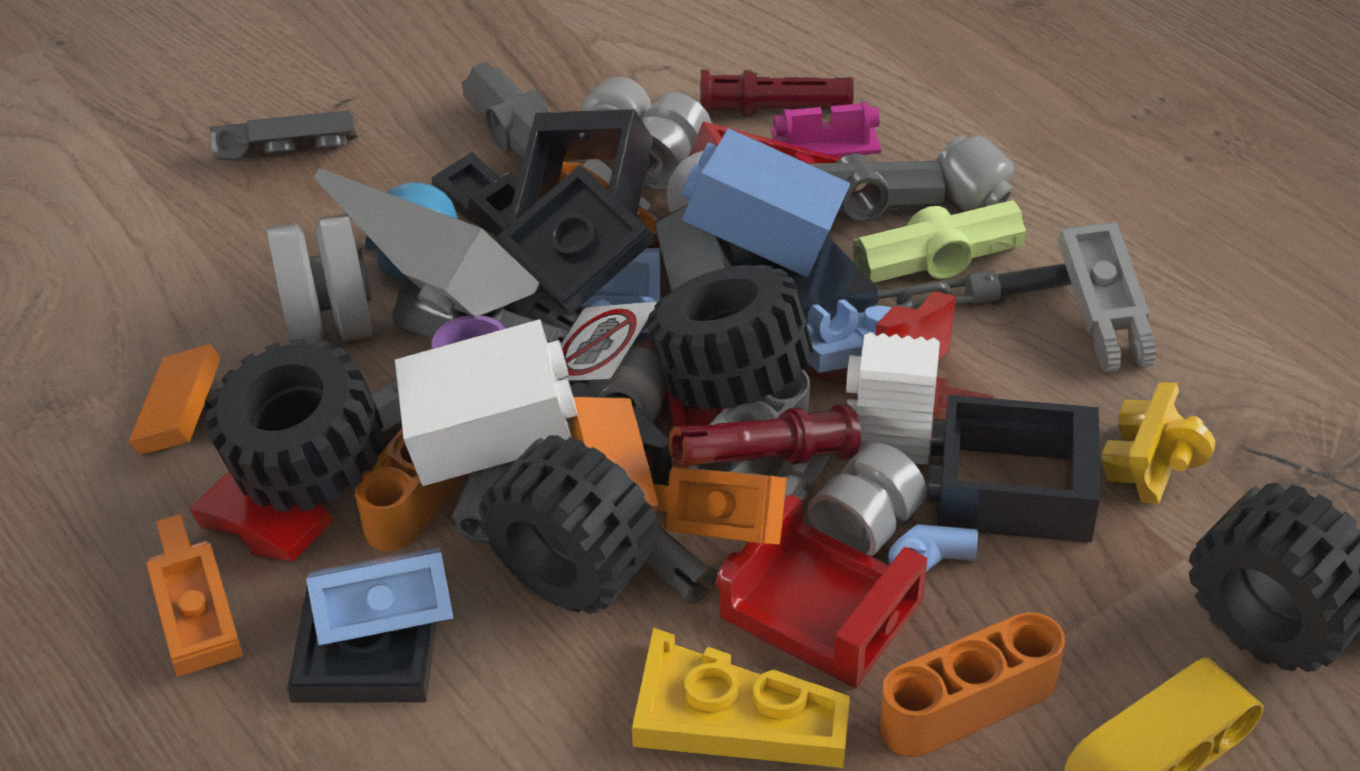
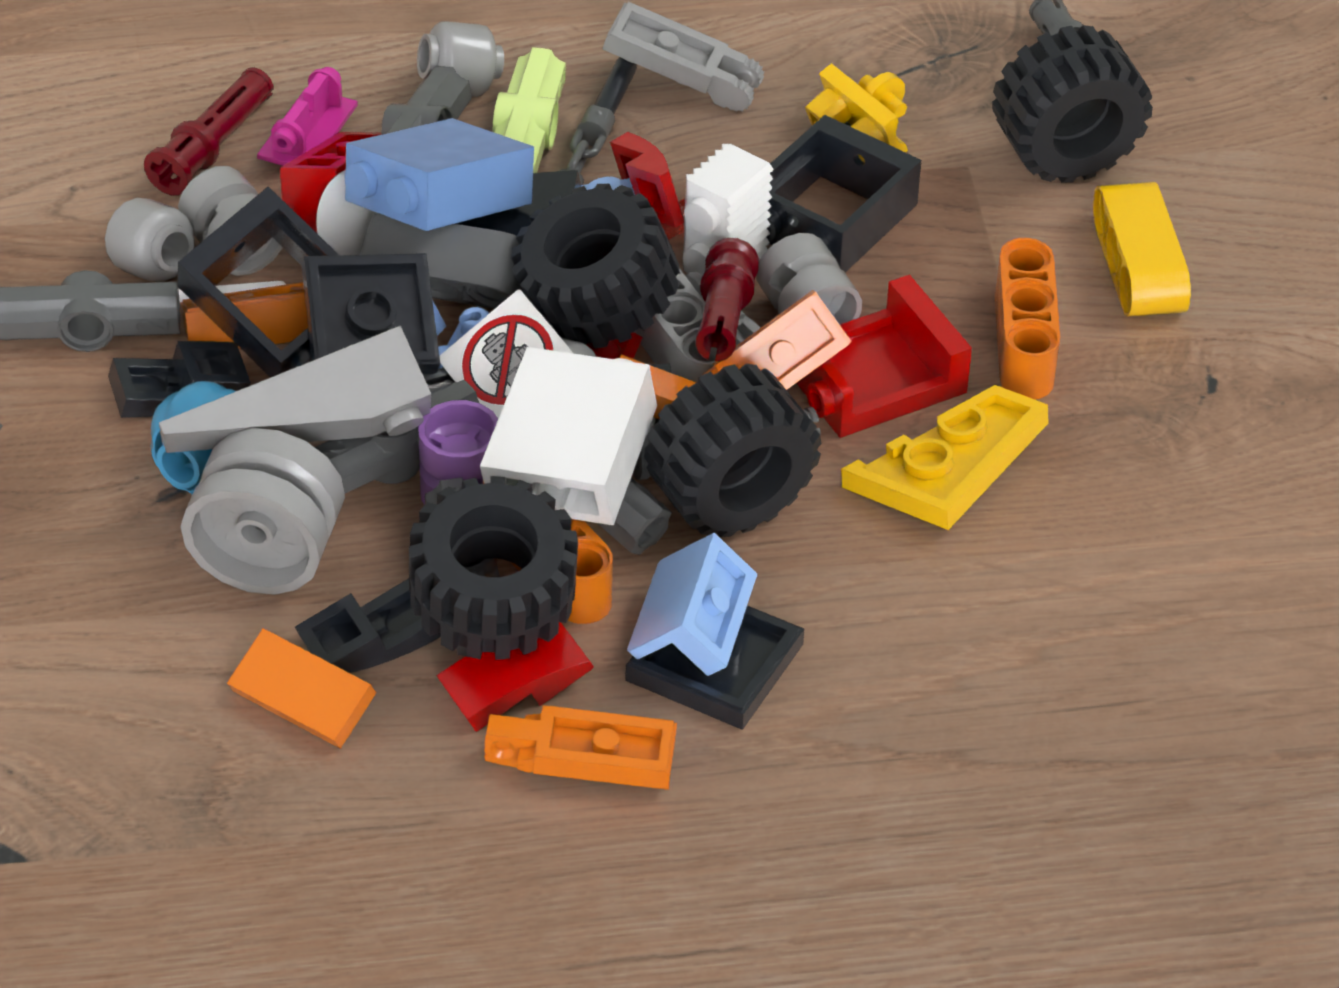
camera: 65 degrees left, 0 degrees up
light blue arm [888,524,978,572] -> none

